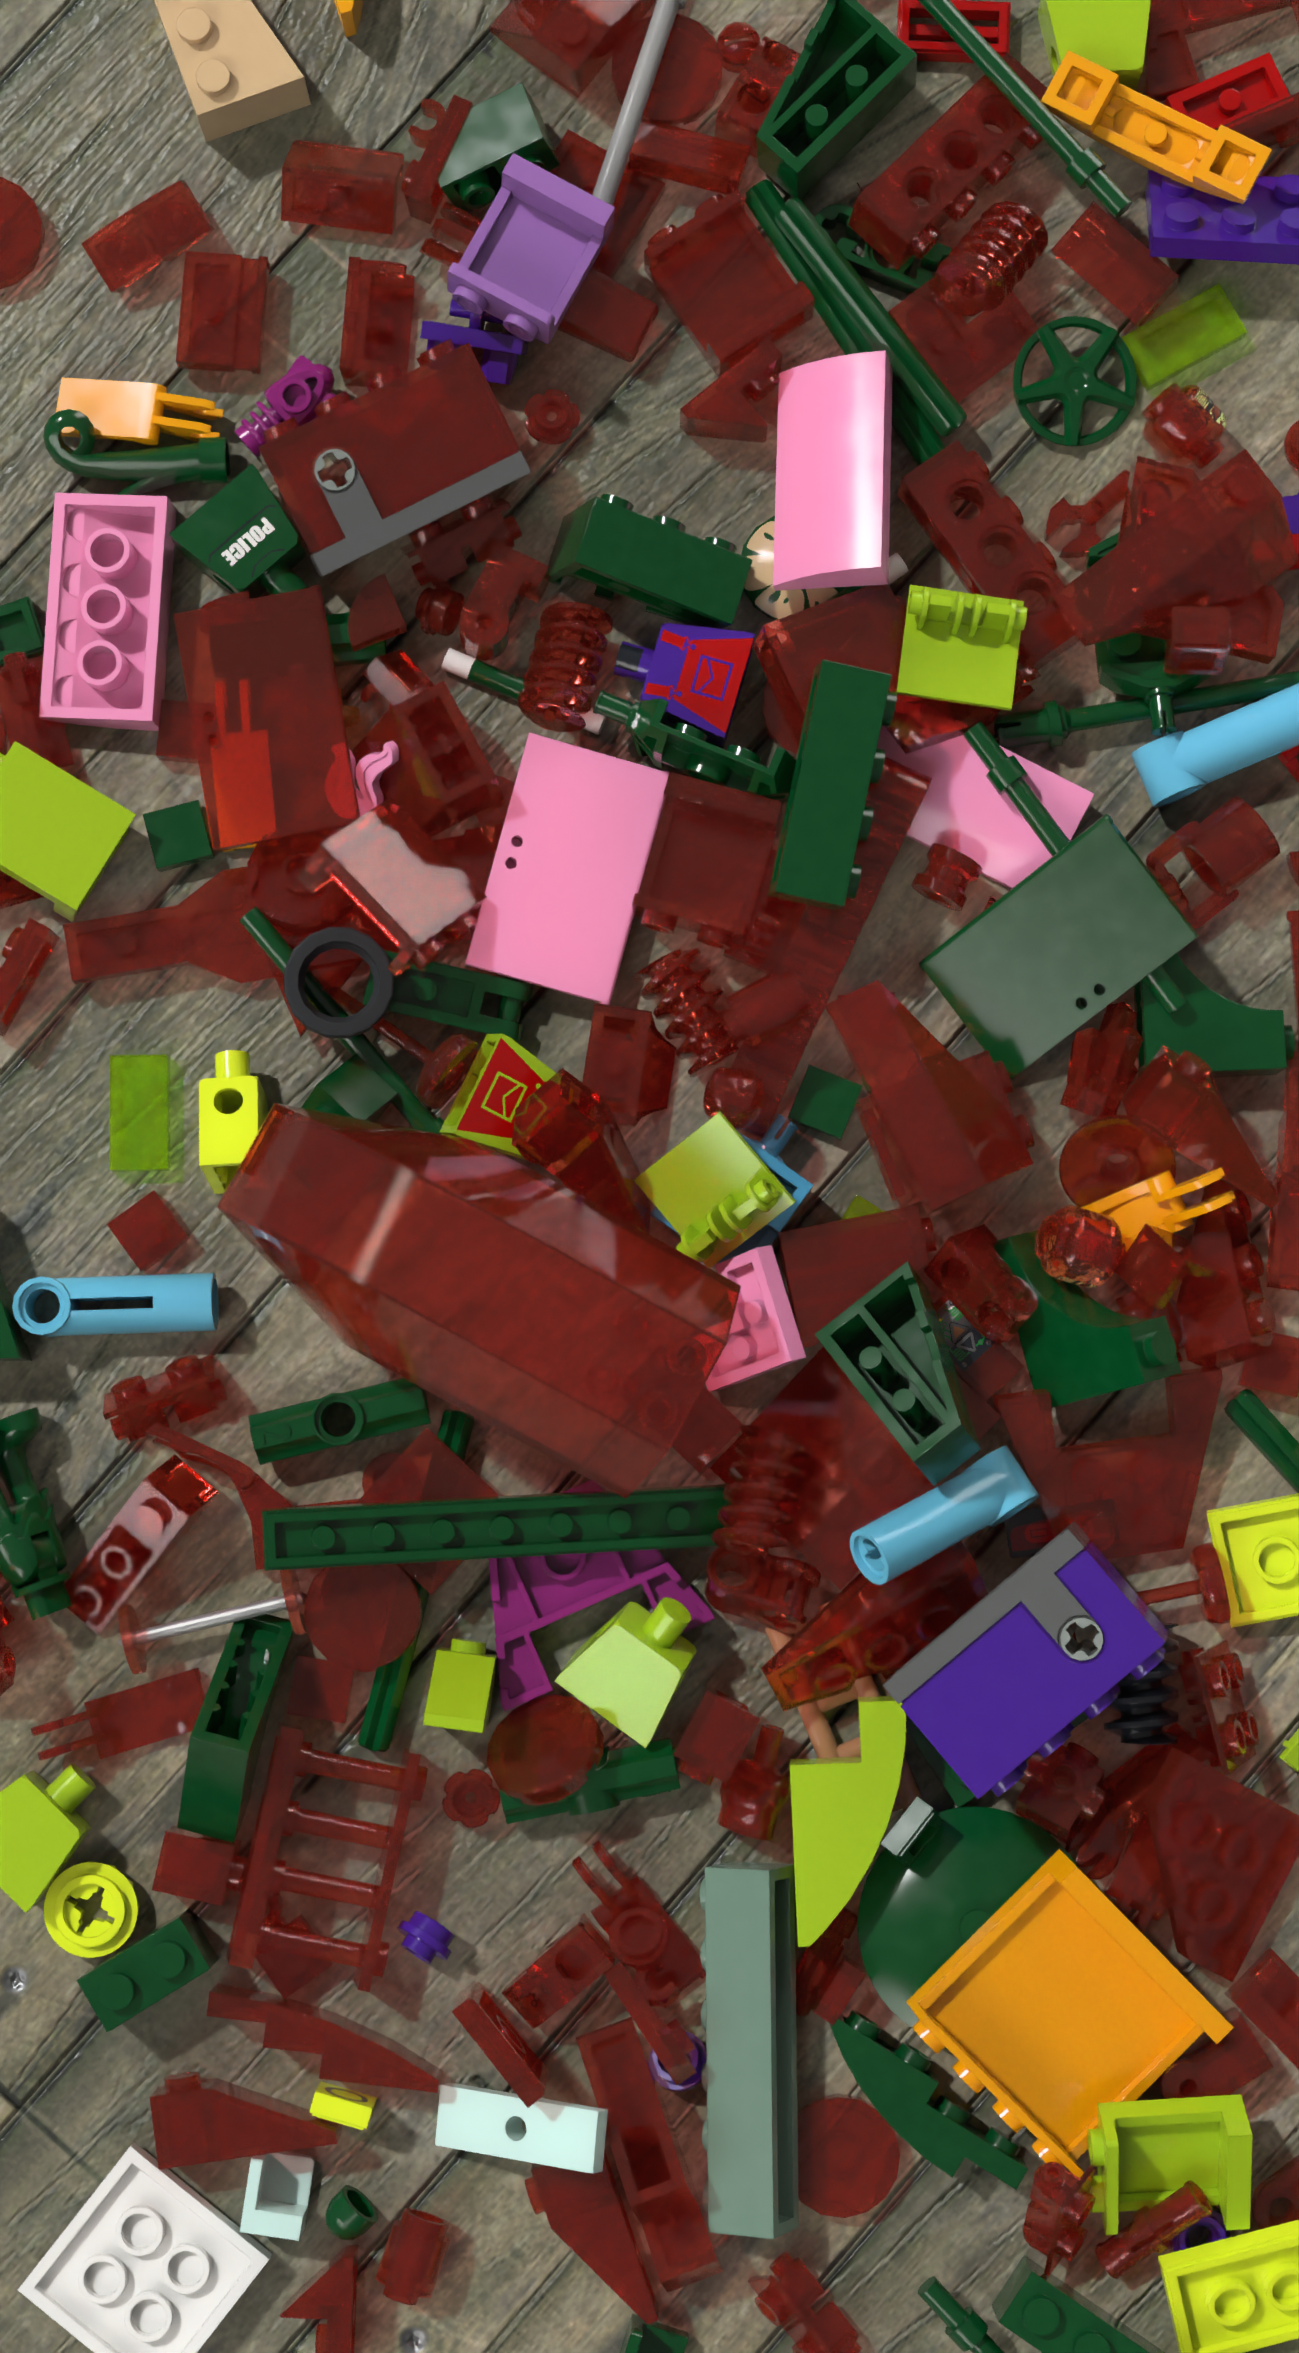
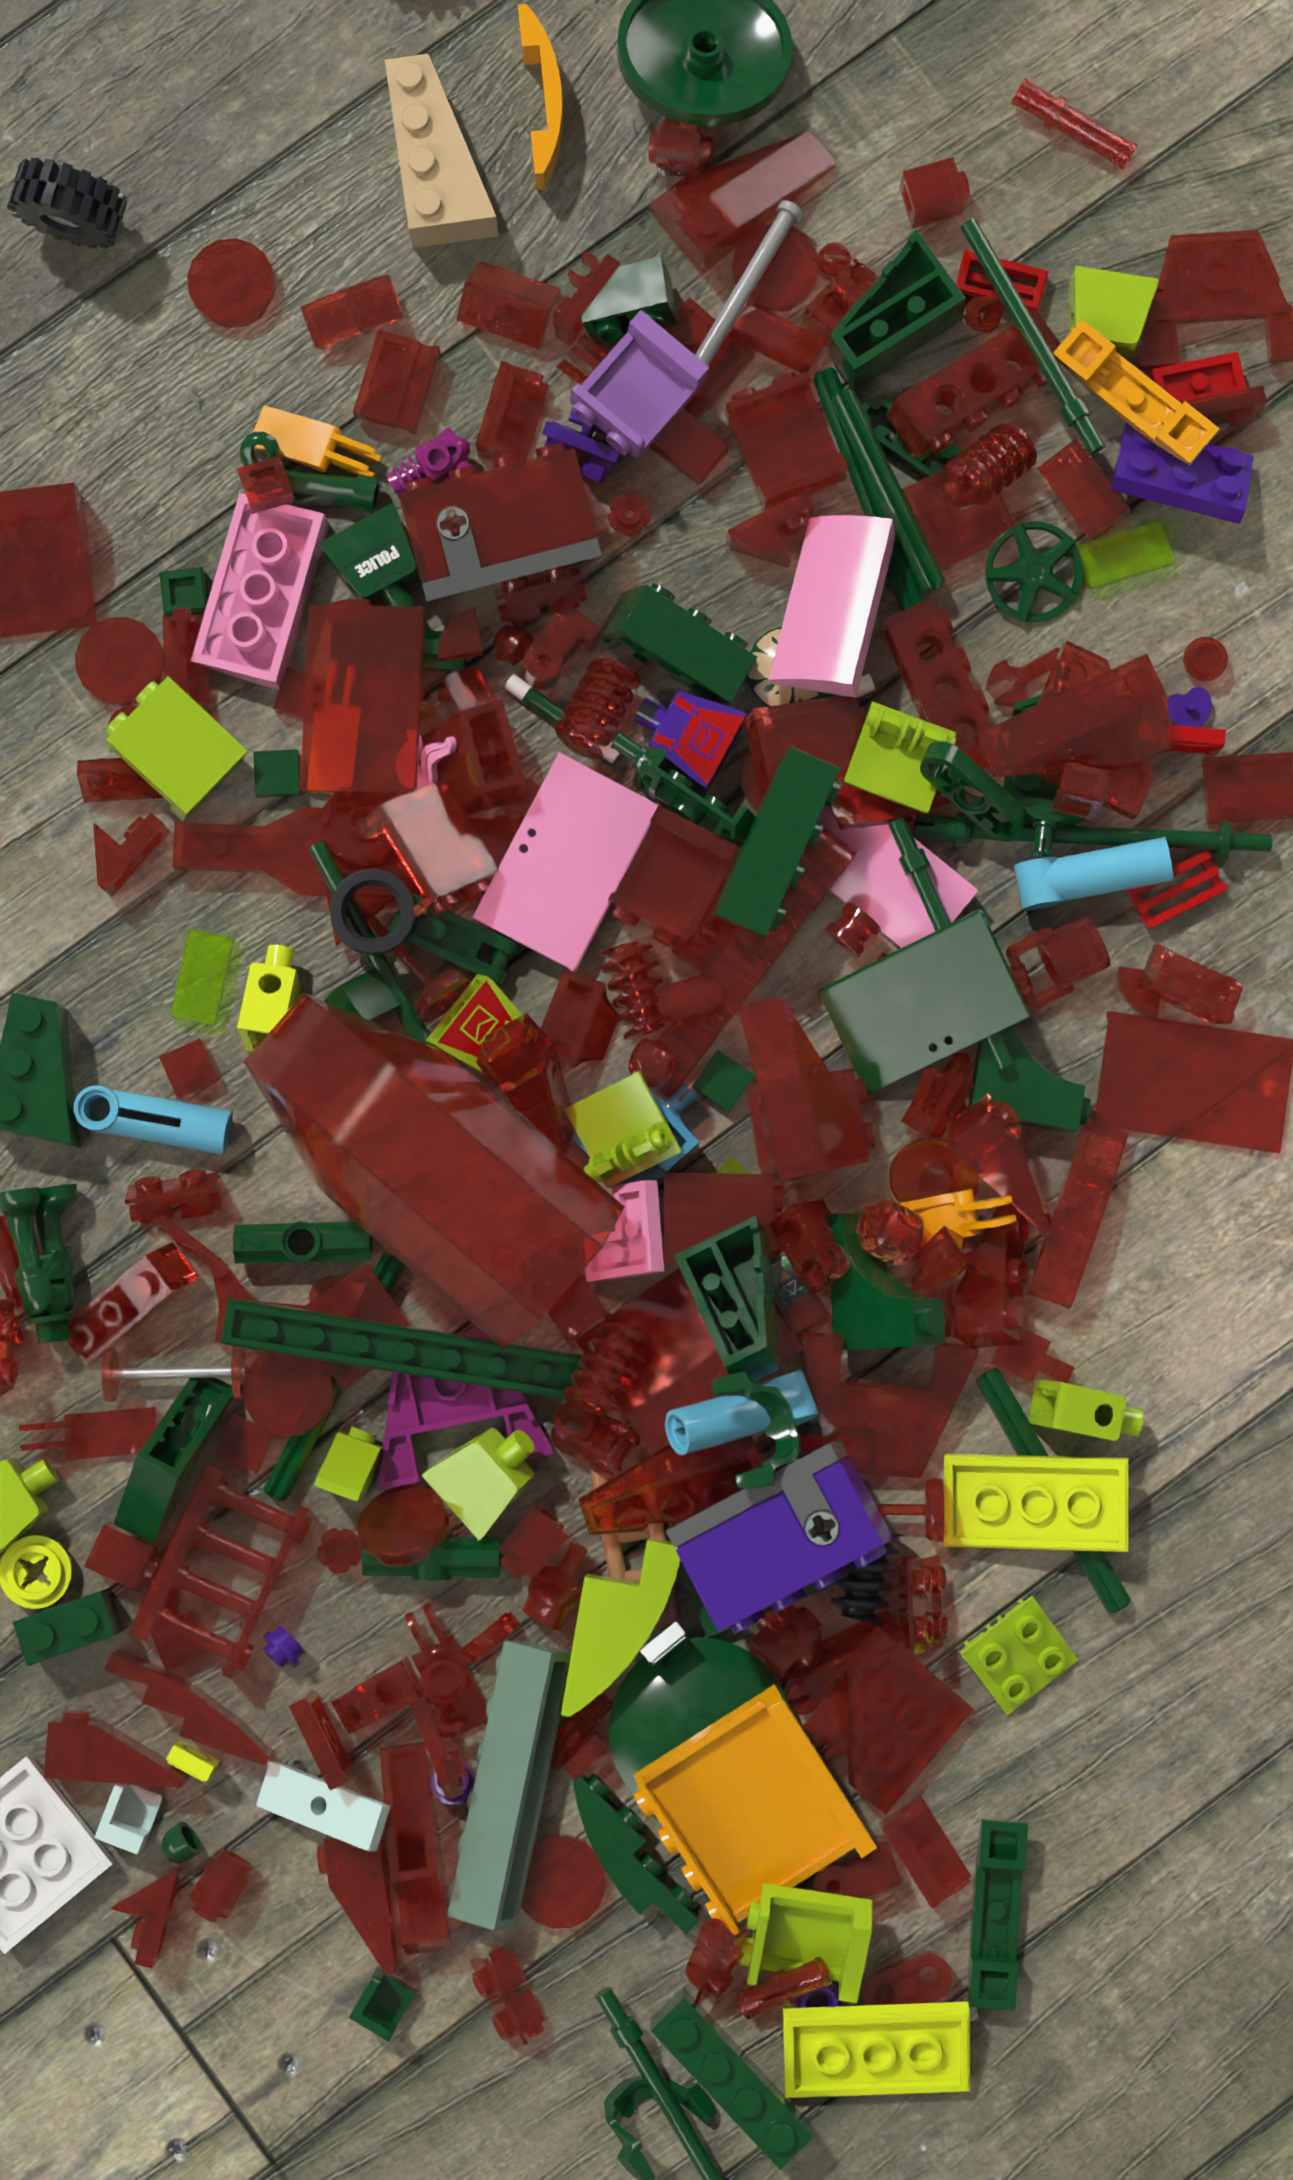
camera: 10 degrees right, 0 degrees up
clear red head [1142,383,1227,470] -> none
none -> clear red plate [237,455,295,514]
none -> clear red tile [460,1611,520,1665]
none -> dark green helmet [712,1371,801,1489]
none -> dark green beam [920,741,1028,842]
none -> clear red hinge [963,296,1002,333]

